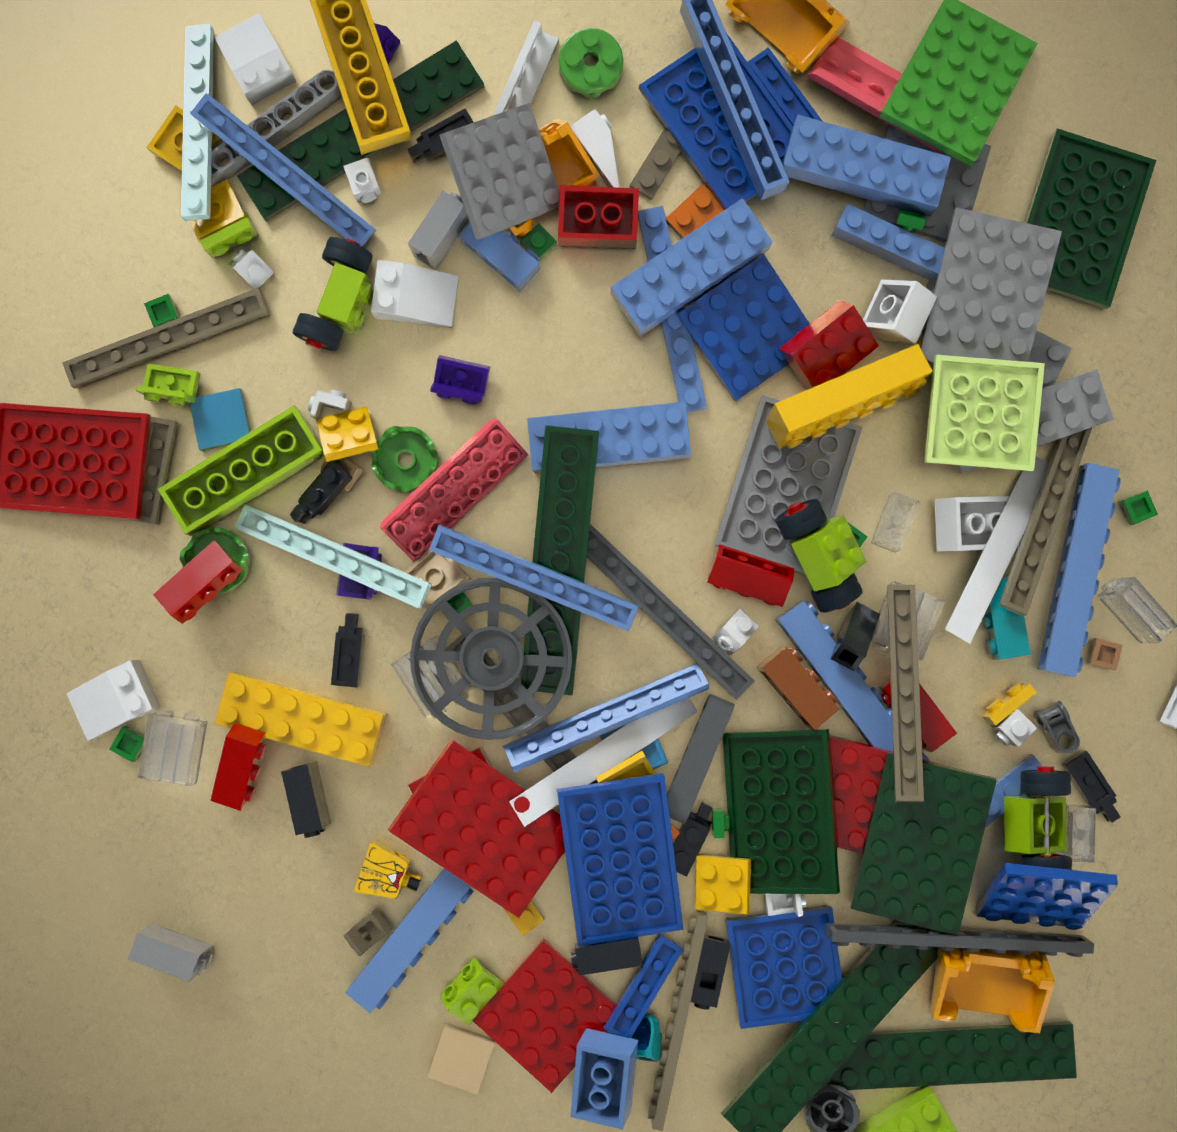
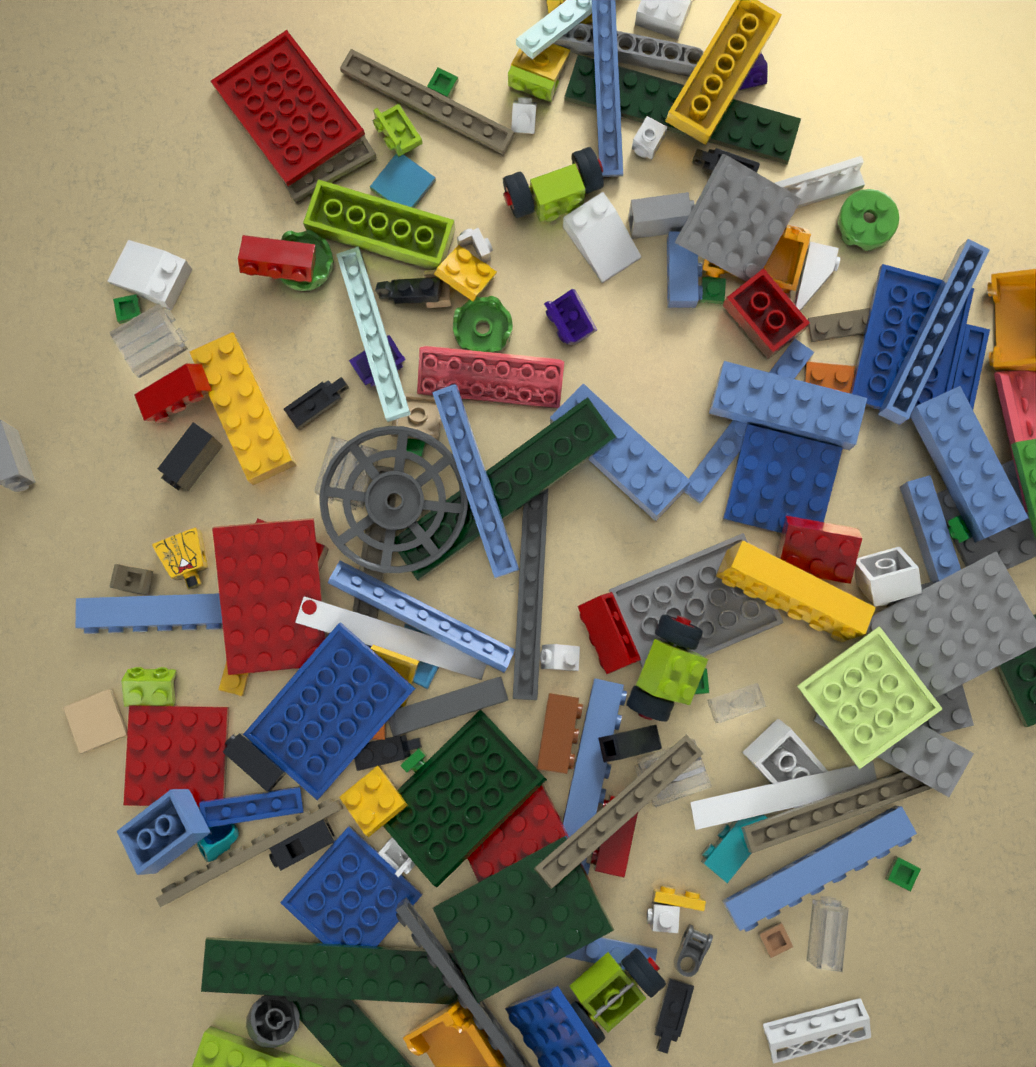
camera: 50 degrees right, 5 degrees down
clear brick [1058,804,1096,863] -> none

